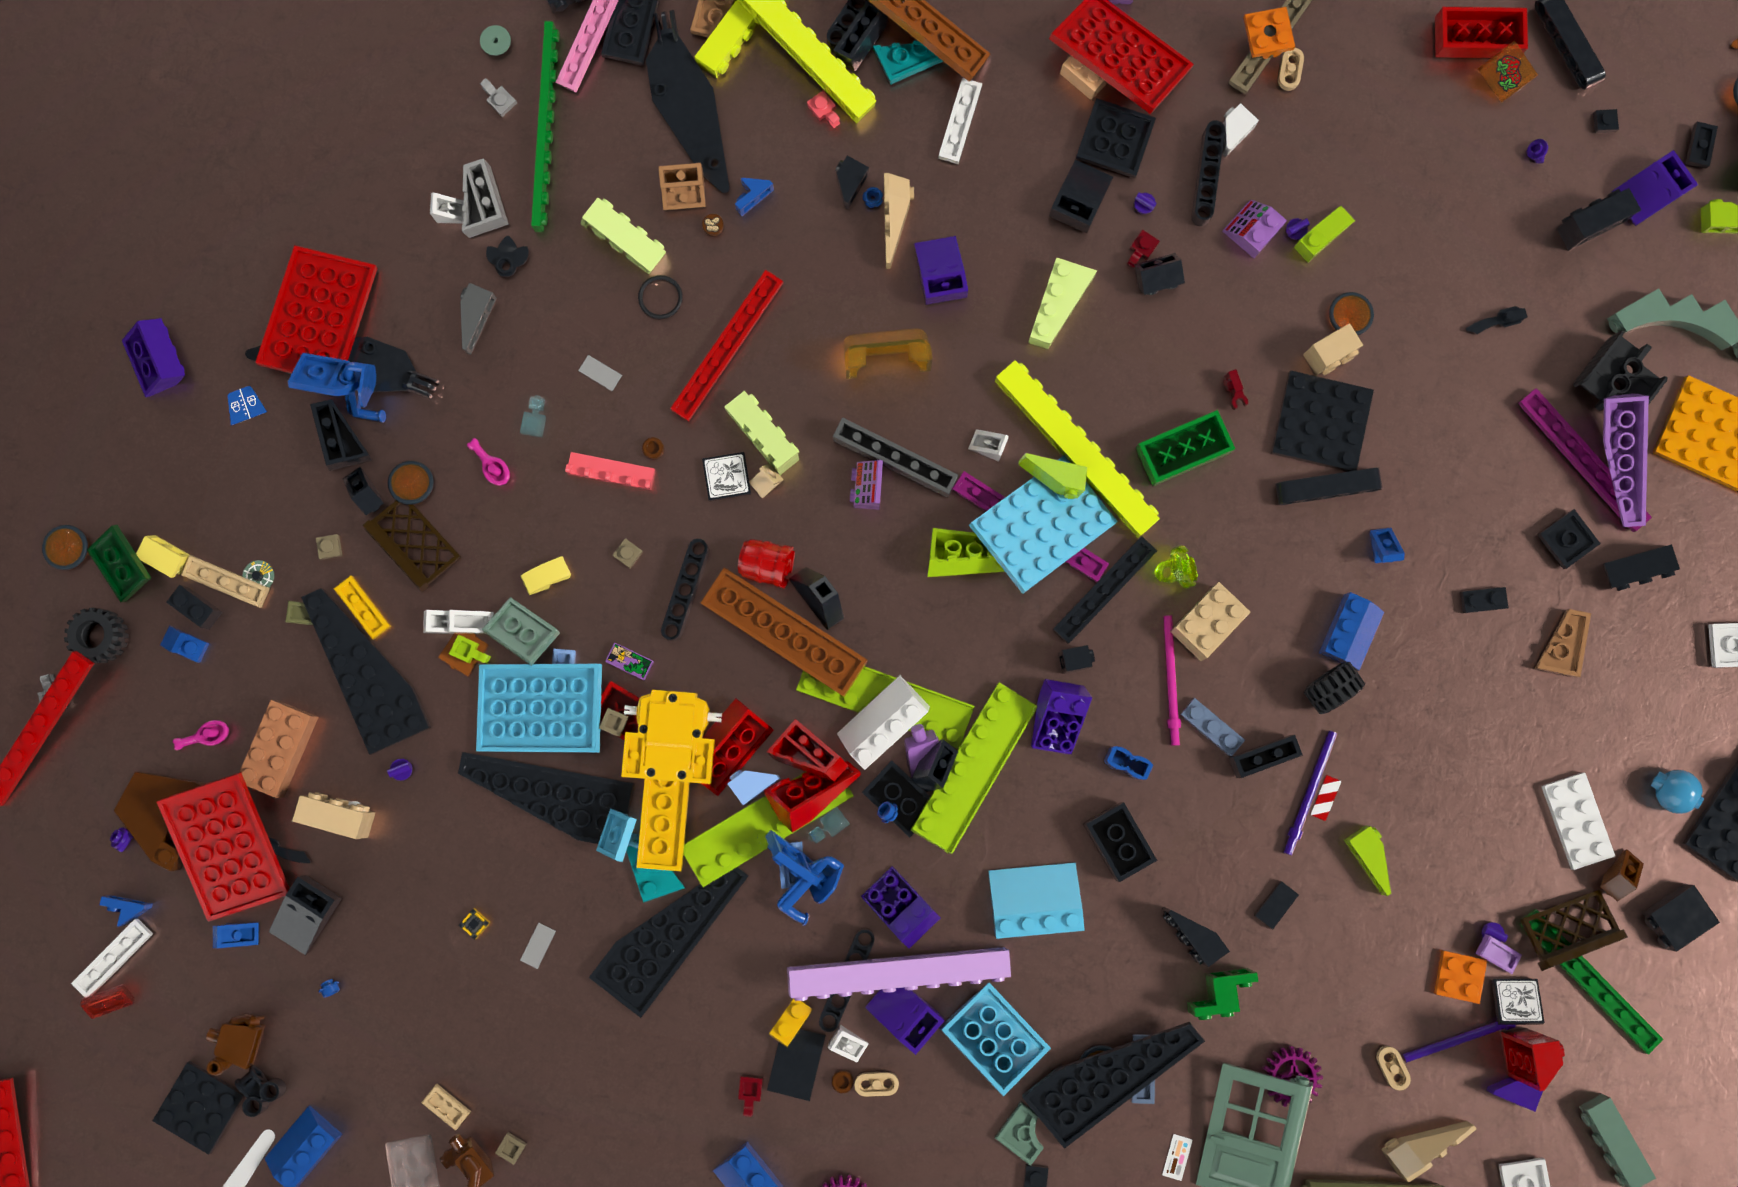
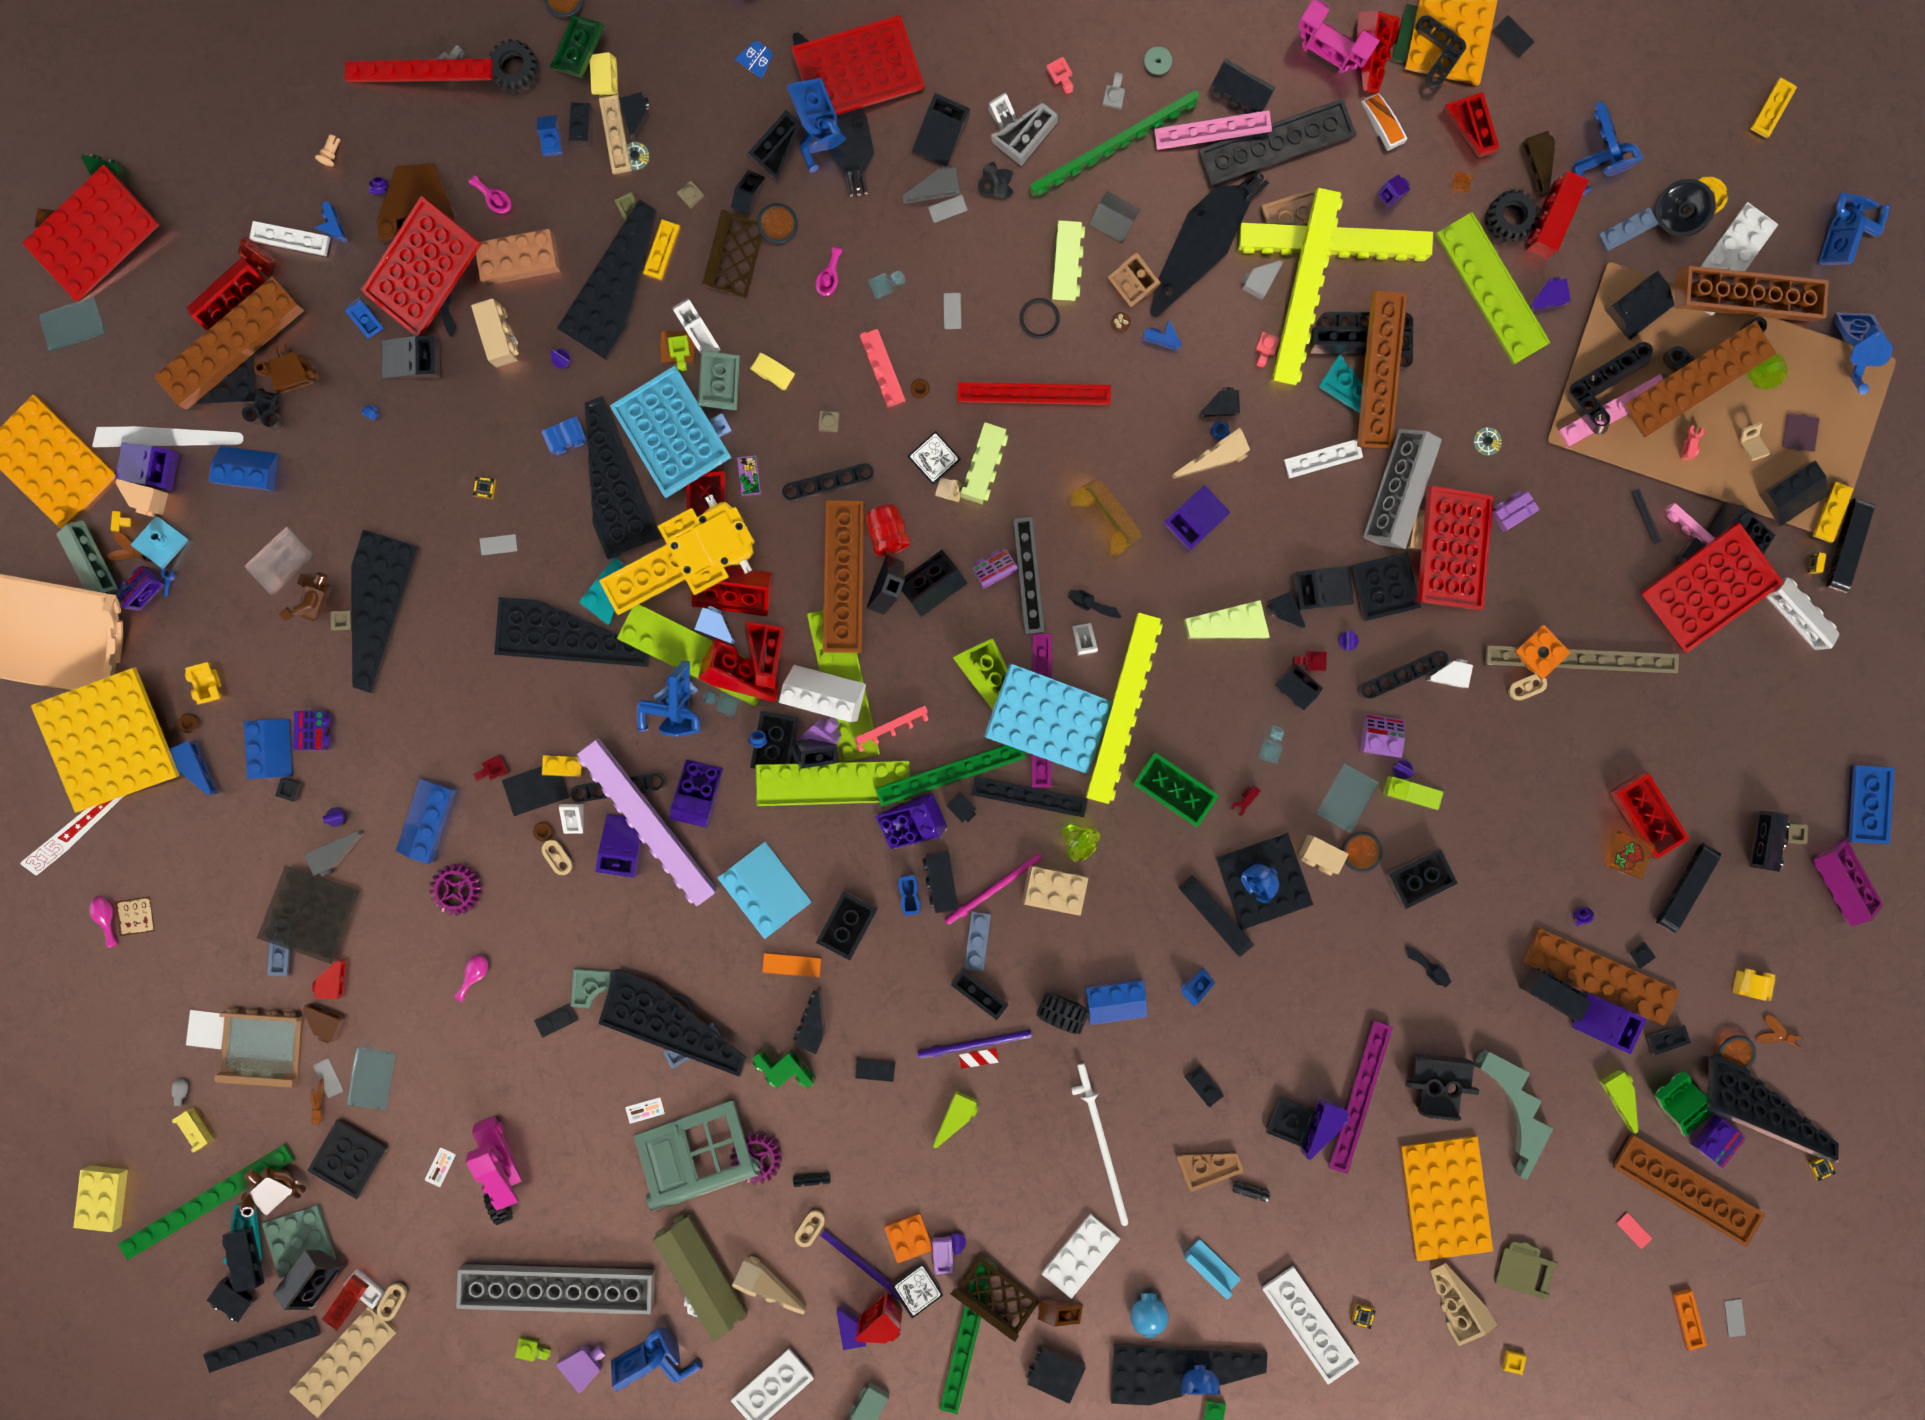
camera: 55 degrees right, 5 degrees up
tan plate [421,1084,471,1131] -> none
medium azure tile [596,809,640,862] -> none
dark tan plate [599,708,629,737] -> none
medium azure slope [939,982,1051,1096] -> none
lime slope [1018,453,1087,499] -> none
medium lavender wedge [1603,394,1649,527] -> none
black wedge [1603,544,1680,591] -> none
none -> dark orange brick [153,276,304,410]
none -> red slope [186,256,267,331]
none -> light nougat pin [315,135,341,167]
none -> black wing [351,530,419,693]
none -> blue brick [541,416,588,456]
none -> black slope [619,92,651,140]
none -> orange tile [762,953,822,978]
none -> black axle [793,1173,831,1187]
none -> coral hinge [853,706,928,752]
none -> green tile [875,745,1026,807]
none -> black slope [901,550,967,617]
none -> black slope [912,93,970,166]
none -> black brick [923,850,958,913]
none -> light grey sticker [928,195,968,223]
none -> coral plate [1046,57,1074,95]
none -> black piece [1068,590,1121,618]
none -> white piece [1072,1063,1128,1226]
none -> dark grey slope [1089,191,1141,243]
none -> medium azure panel [1184,1239,1240,1300]
none -> black axle [1232,1181,1270,1202]
none -> blue cylinder [1241,864,1279,903]
none -> light grey slope [1242,261,1283,300]
none -> clear light blue plate [1258,726,1284,764]
none -> black slope [1266,591,1306,629]
none -> dark purple slope [1301,1097,1349,1160]
none -> clear light blue piece [1316,764,1379,833]
none -> light grey brick [1363,429,1442,549]
none -> black brick [1385,848,1458,909]
none -> dark orange plate [1523,928,1680,1026]
none -> yellow cylinder [1732,968,1776,1001]

